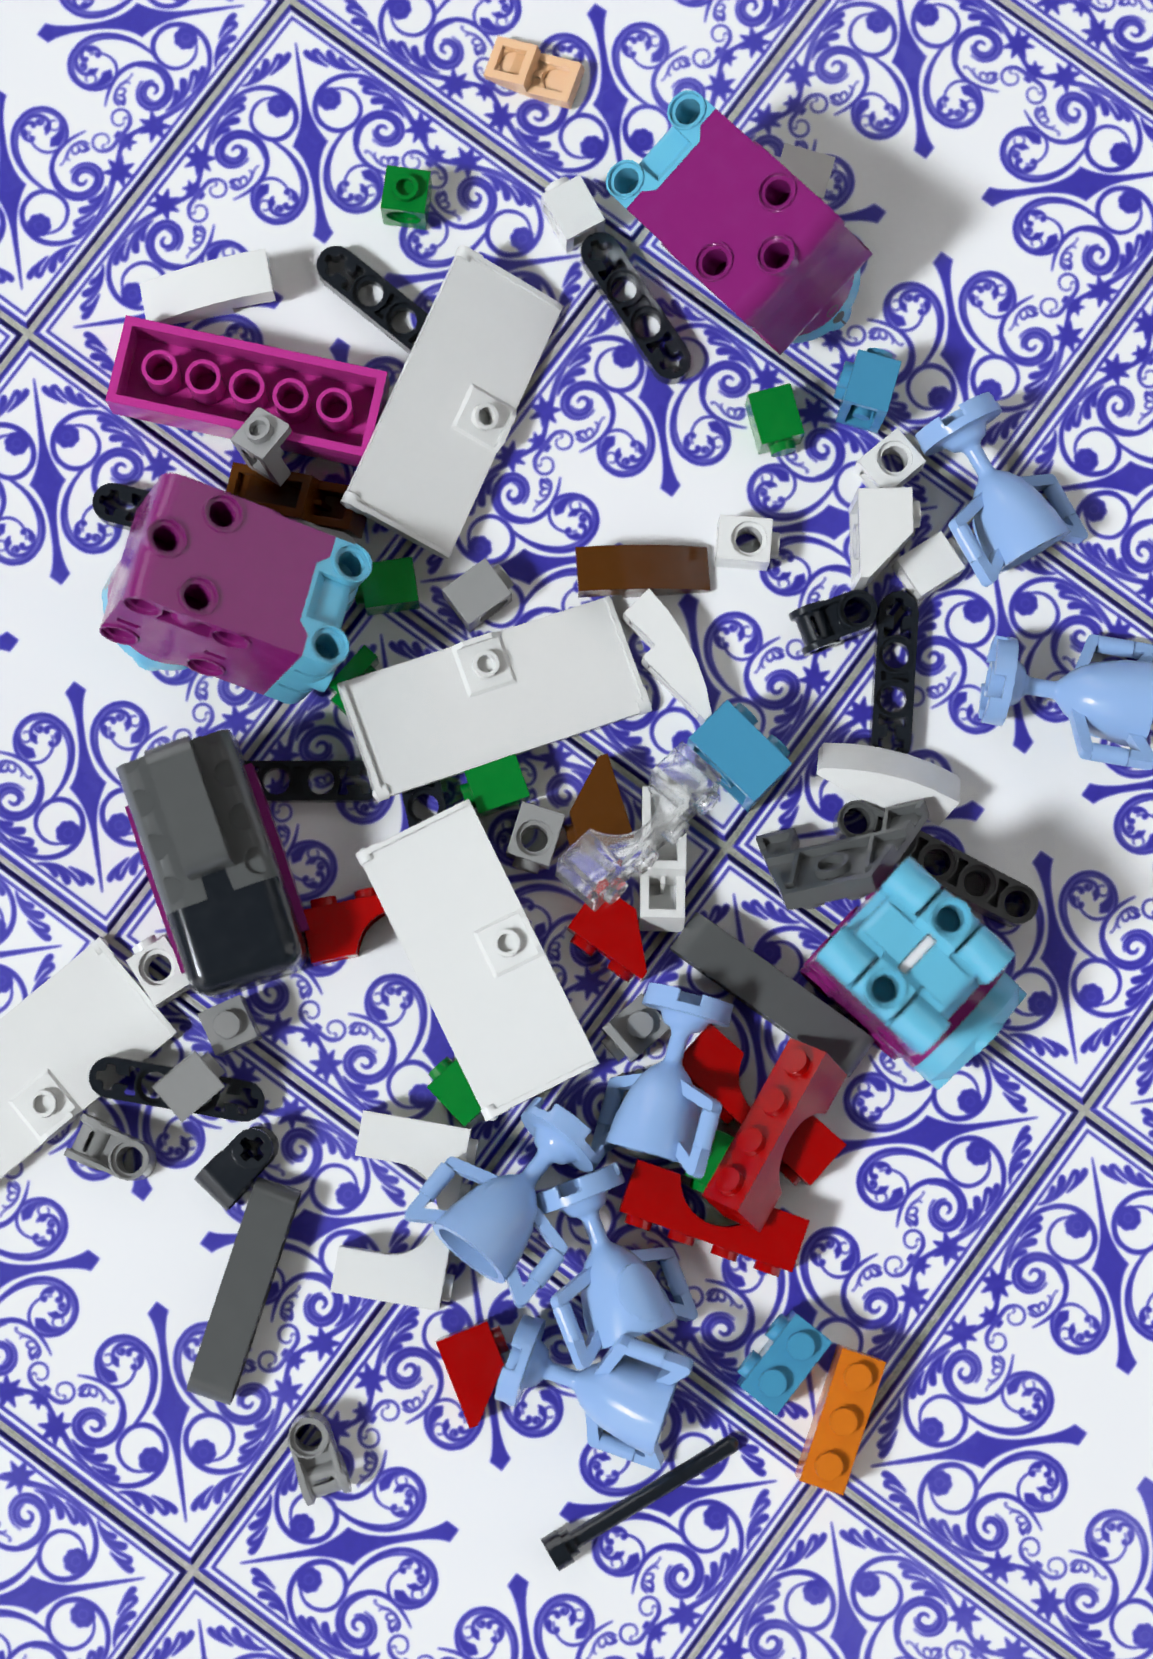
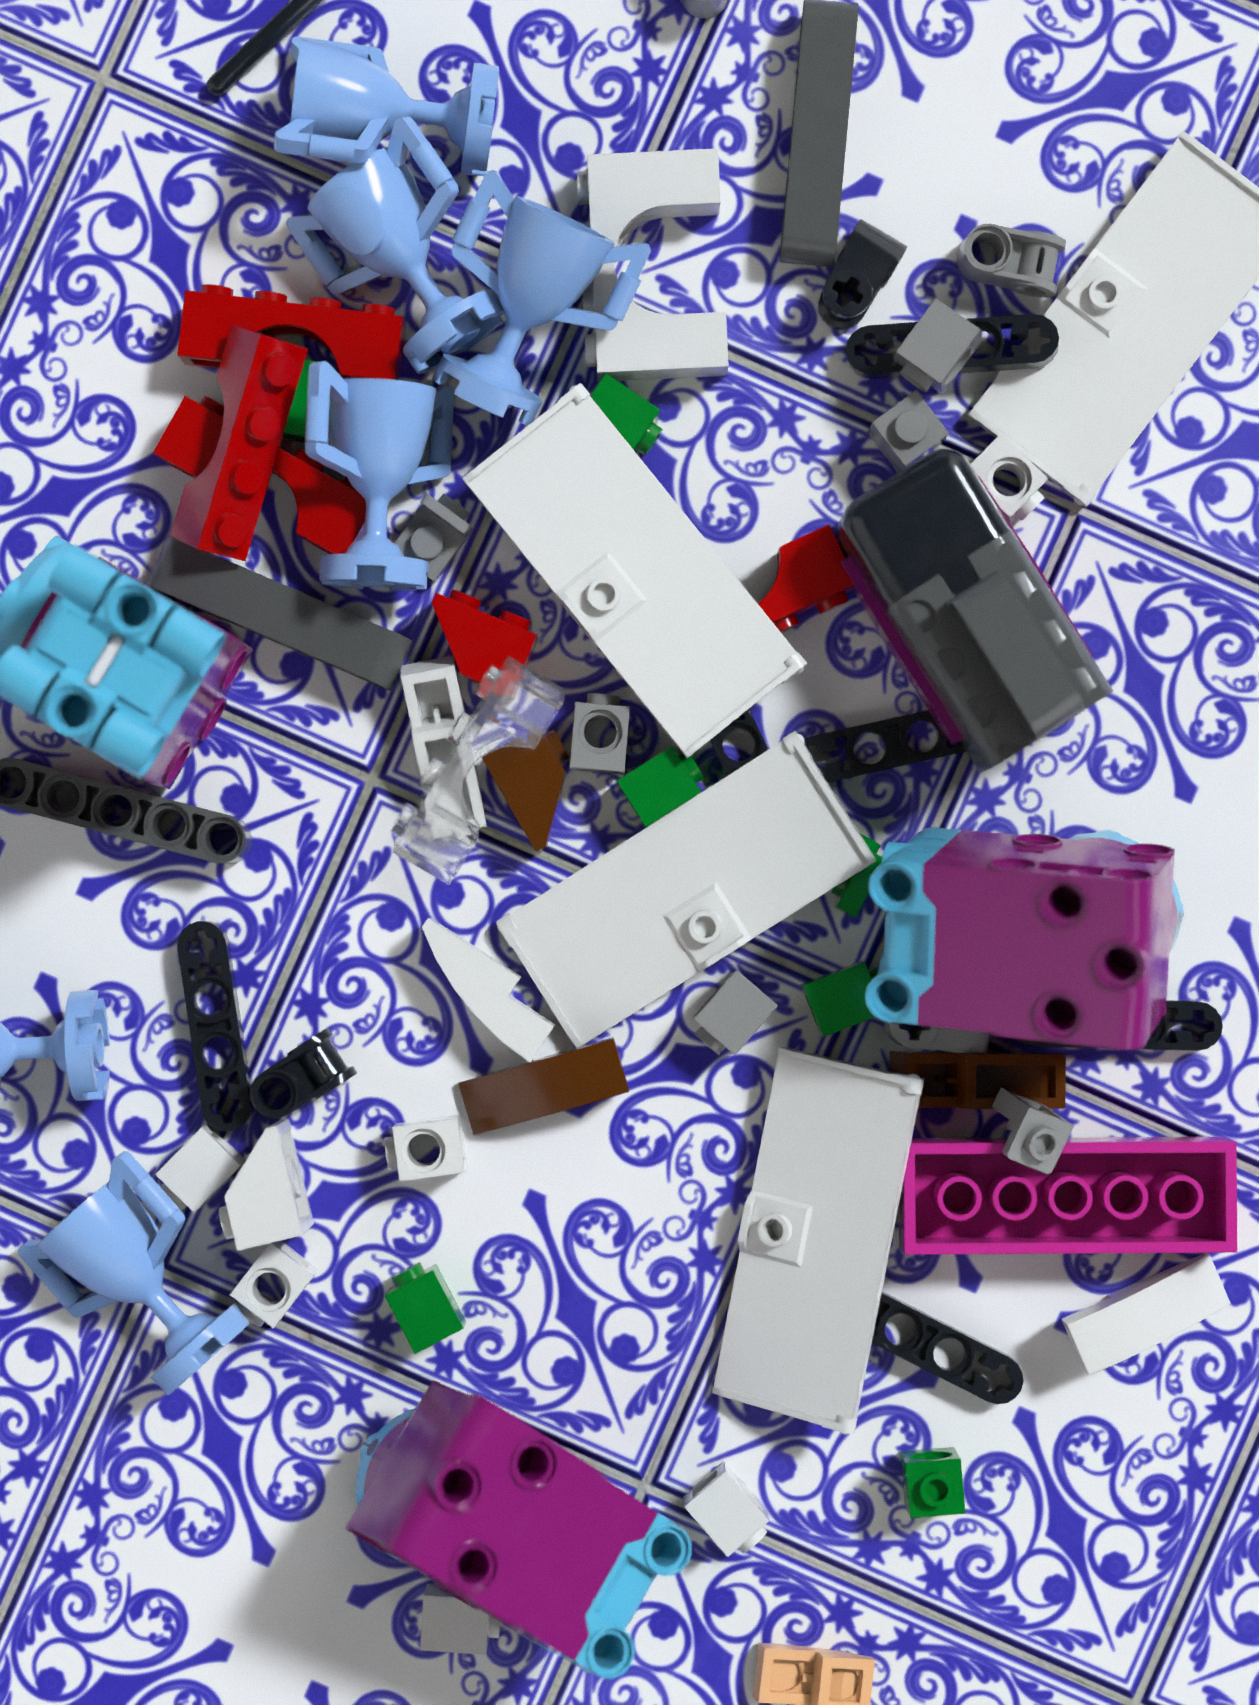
camera: 175 degrees right, 5 degrees up
red slope [436,1319,509,1429] -> none
black beam [581,232,691,385] -> none
dark azure brick [685,700,792,812] -> none
dark azure brick [736,1310,832,1416] -> none
dark grey wing [756,799,929,910] -> none
orange brick [795,1344,886,1496] -> none
white slope [816,743,960,826] -> none
dark azure brick [833,348,902,434] -> none

